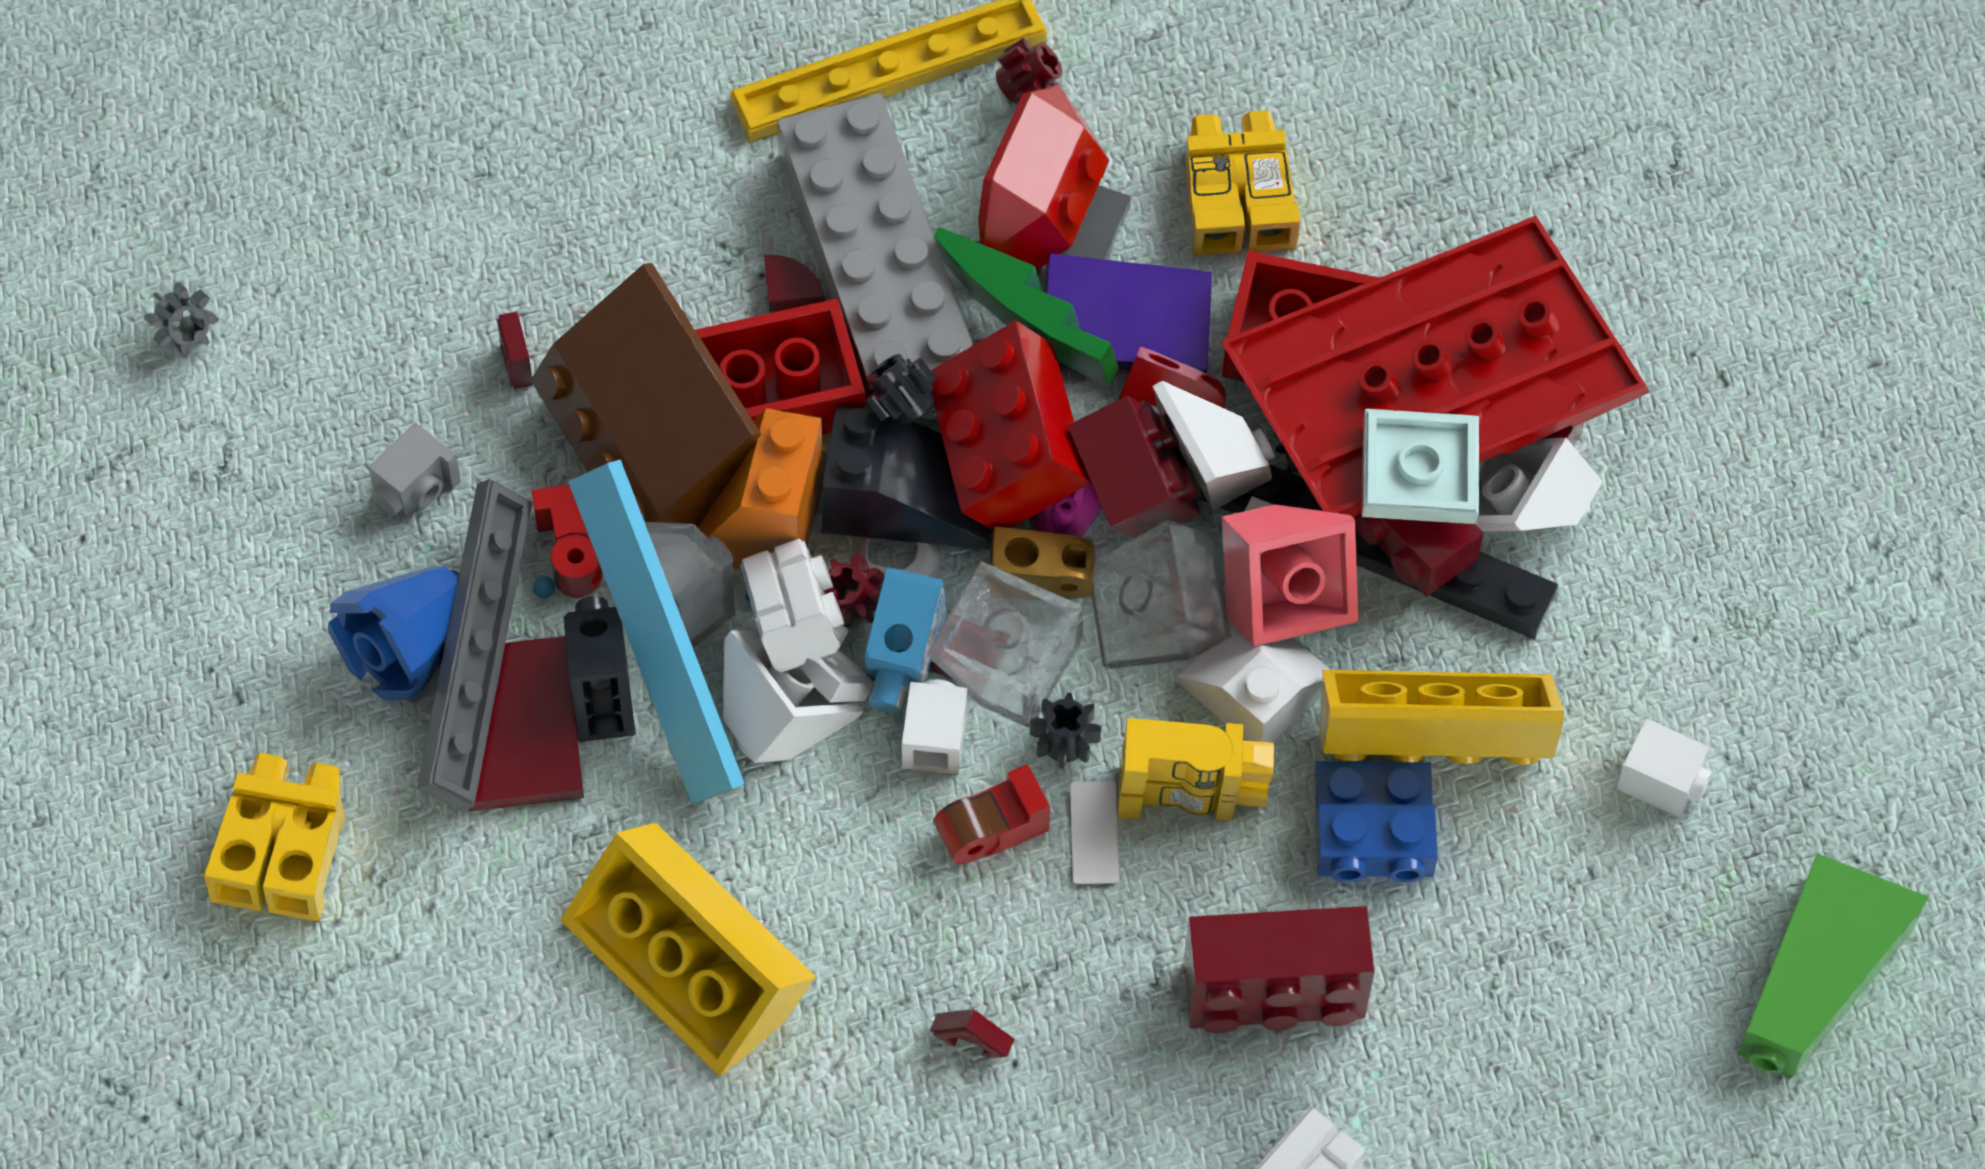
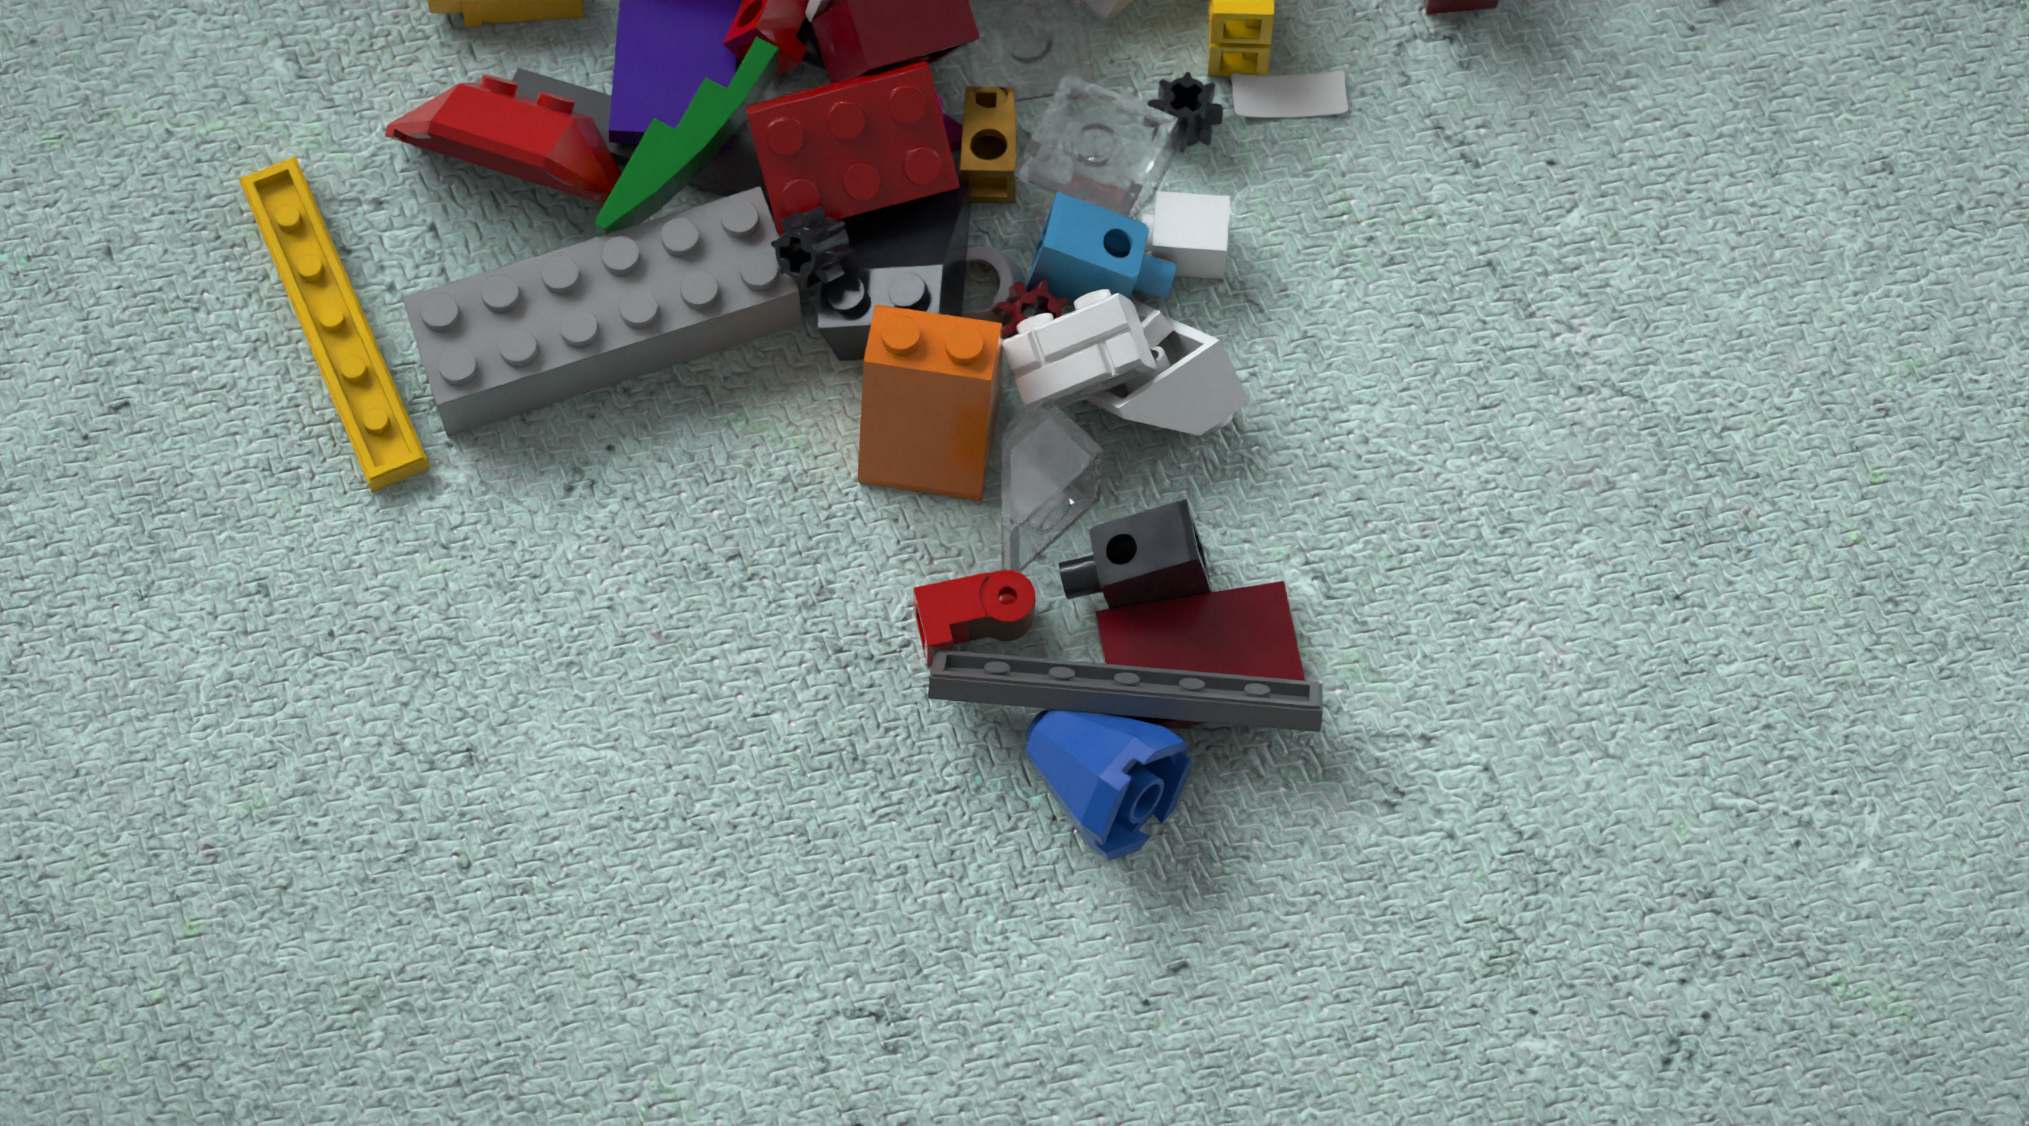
camera: 90 degrees left, 5 degrees up
black gear [144,282,219,355] -> none
yellow hips [204,753,345,922] -> none
light grey brick [368,423,461,520] -> none
dark red tile [496,311,533,389] -> none
reddish brown slope [531,263,761,548] -> none
dark azure piece [533,576,556,598] -> none
yellow slope [560,822,816,1076] -> none
medium azure tile [568,460,745,805] -> none
red brick [695,298,865,435] -> none
dark red tile [764,254,824,311] -> none
dark red tile [930,1009,1015,1058] -> none
red leg [933,764,1051,865] -> none
dark red gear [995,38,1062,104] -> none

